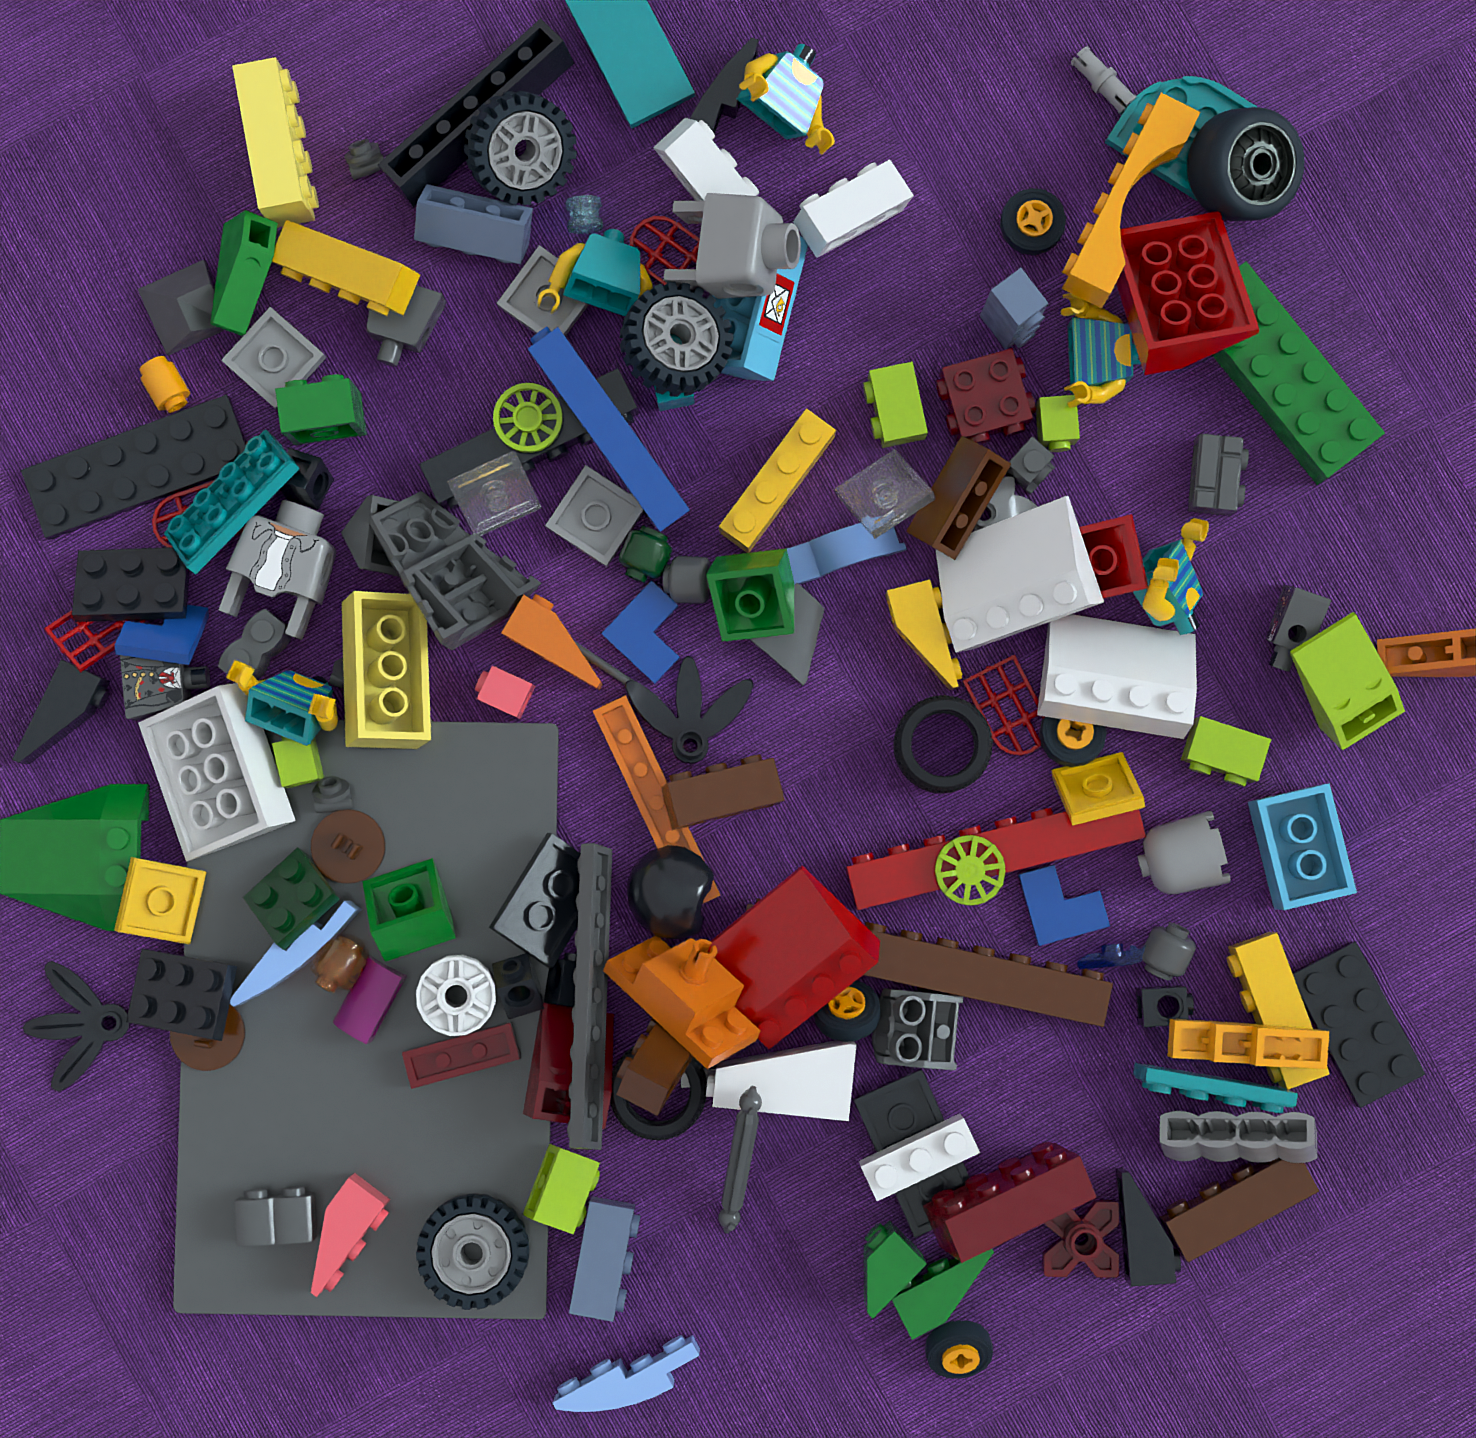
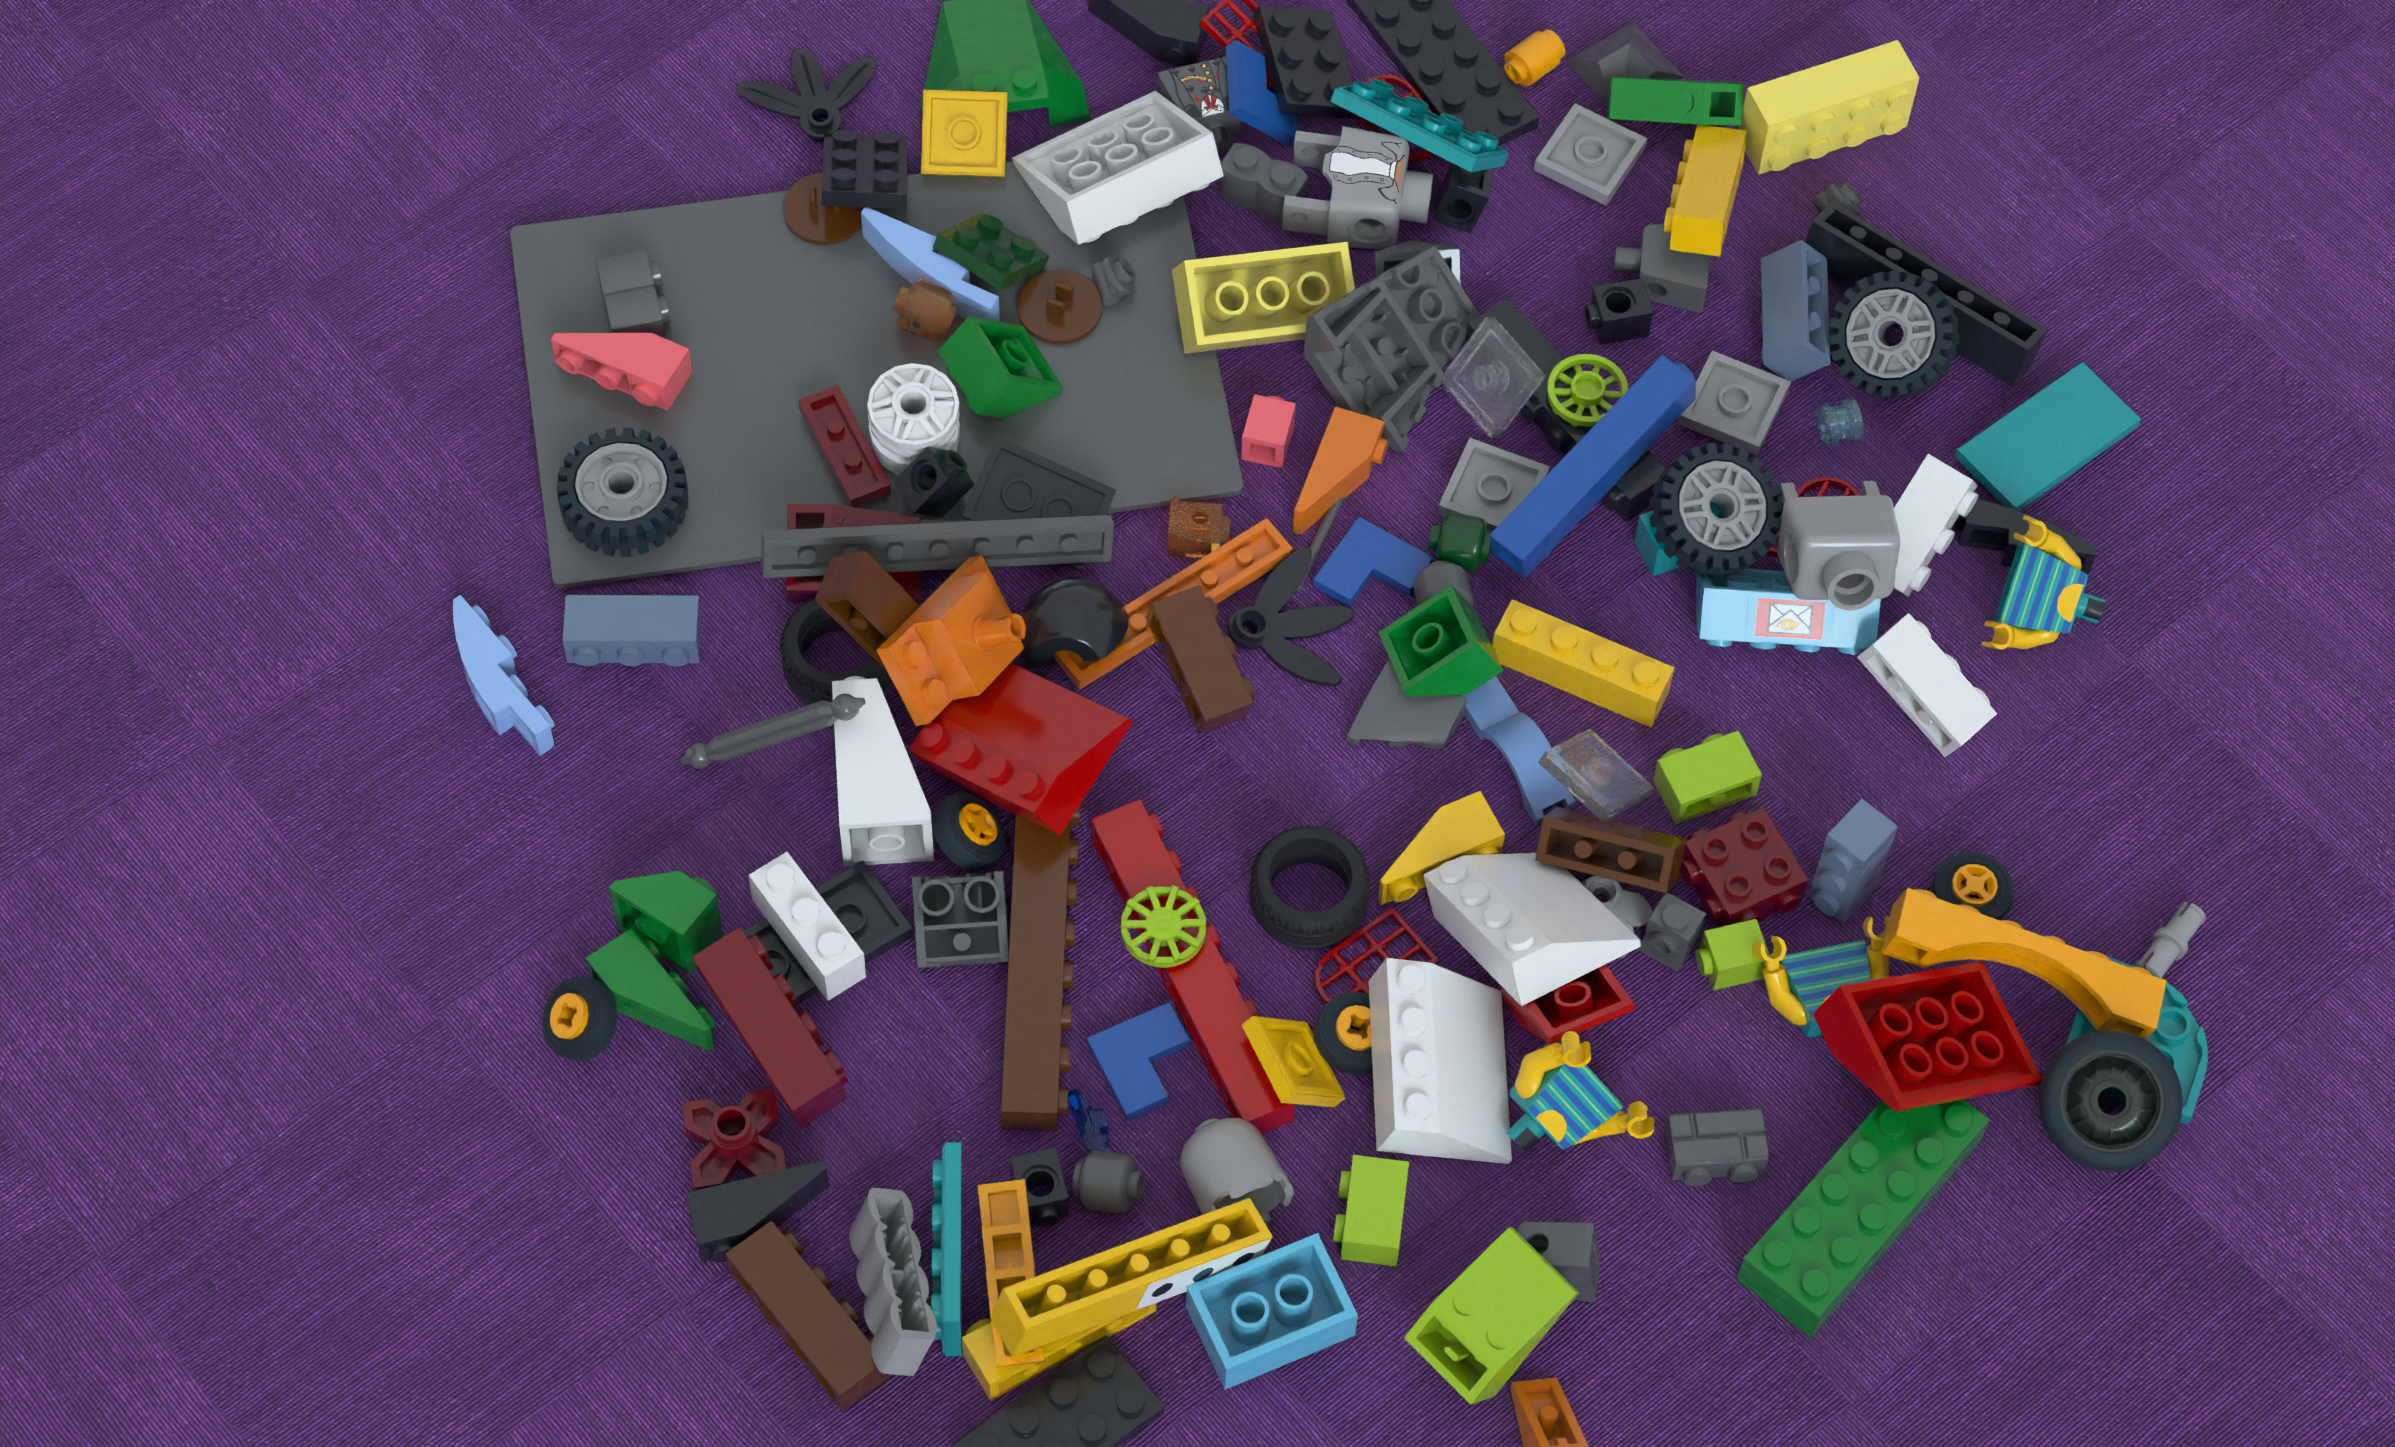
camera: 75 degrees right, 25 degrees down
torso [226,660,338,746] -> none
lime brick [272,736,324,788] -> none
green brick [275,374,367,445] -> none
magenta brick [333,955,407,1044] -> none
lime brick [523,1144,600,1235] -> none
teal torso [537,229,653,316] -> none
none -> yellow brick [990,1198,1273,1357]
none -> clear orange brick [1167,496,1231,558]
none -> black brick [1585,278,1653,345]

